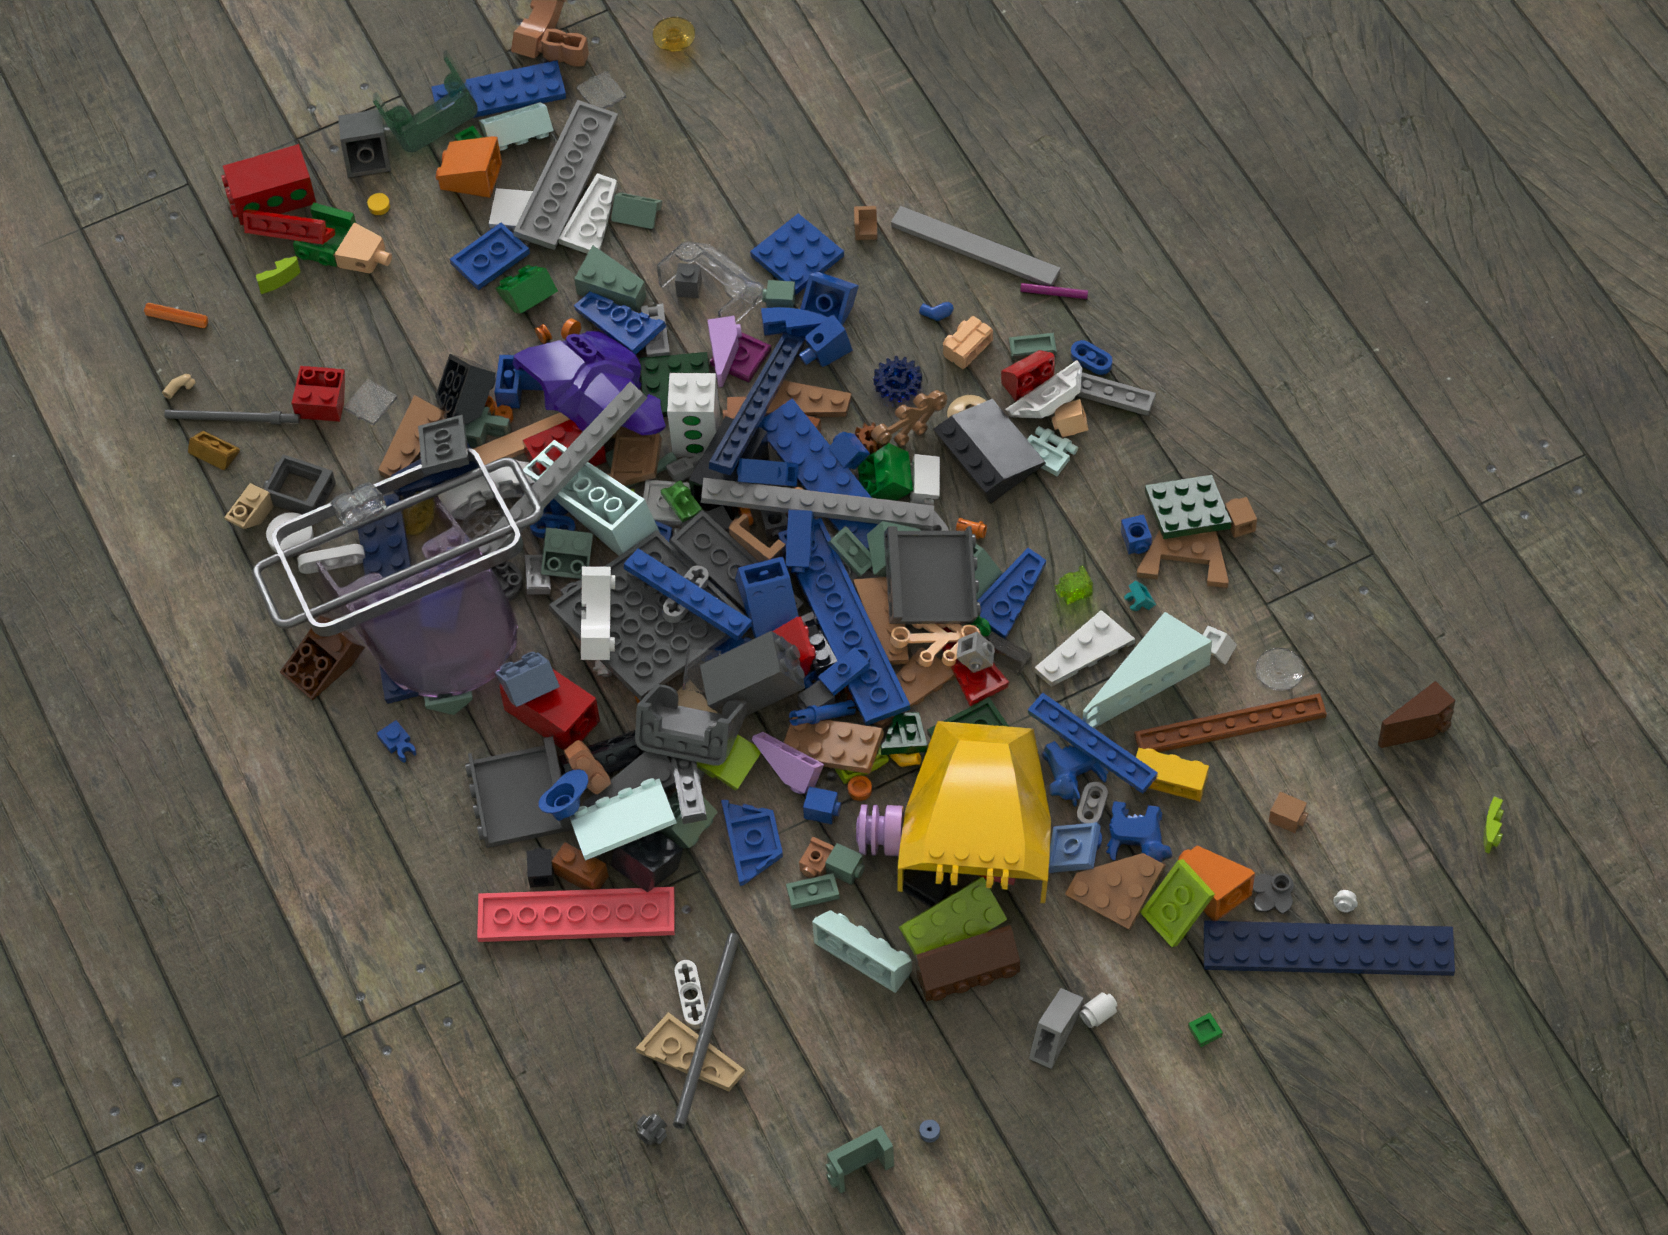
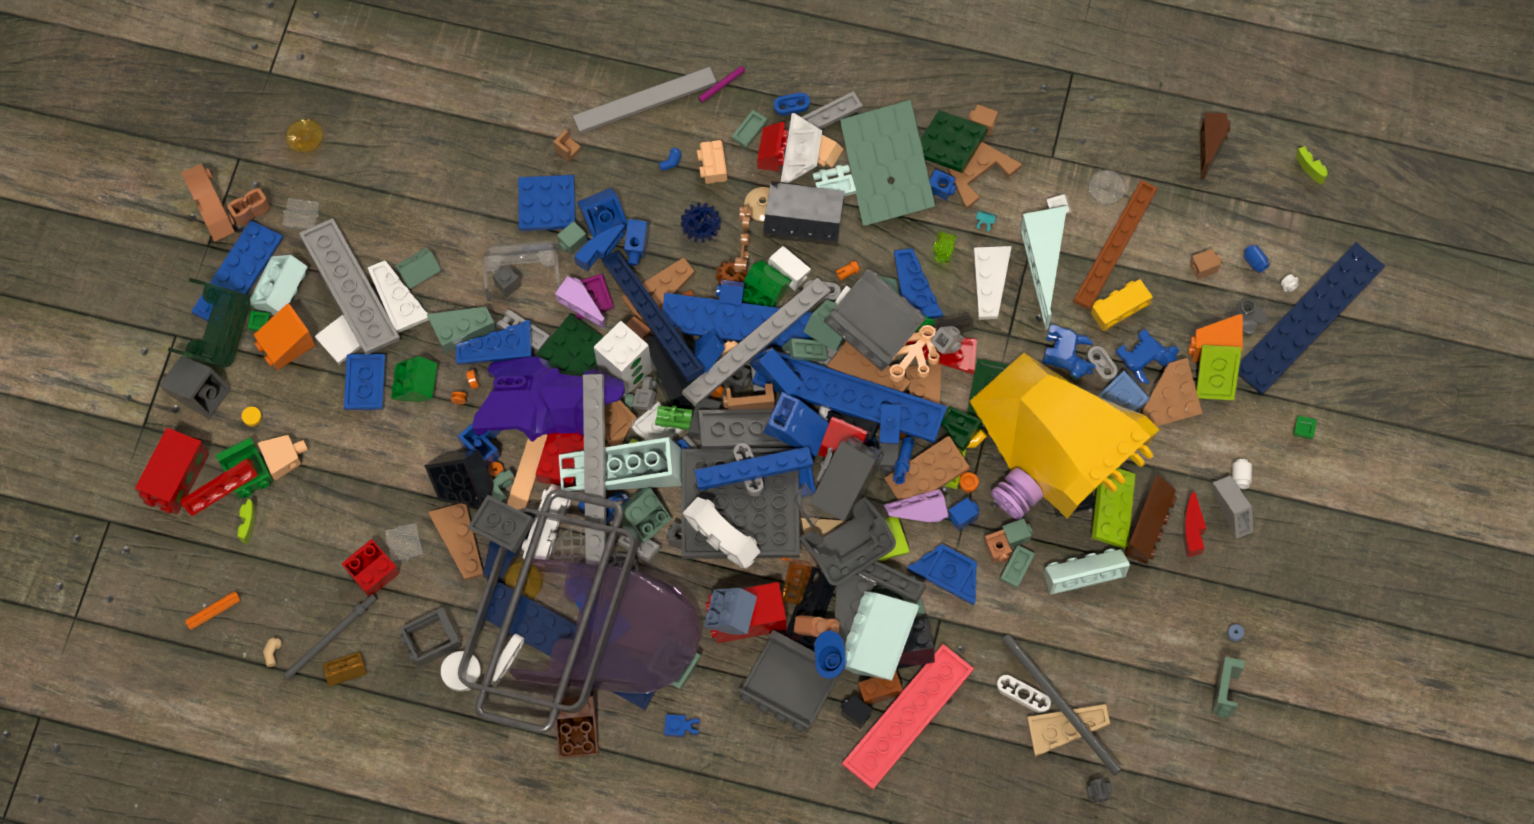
camera: 50 degrees left, 10 degrees up
tan slope [224,483,274,529] -> none
clear brick [330,482,387,528] -> none
blue plate [1028,693,1158,794] -> none
none -> clear orange slope [782,562,812,605]
none -> sand green piece [840,100,936,226]
none -> red slope [1183,492,1206,557]
none -> blue brick [1243,245,1270,273]

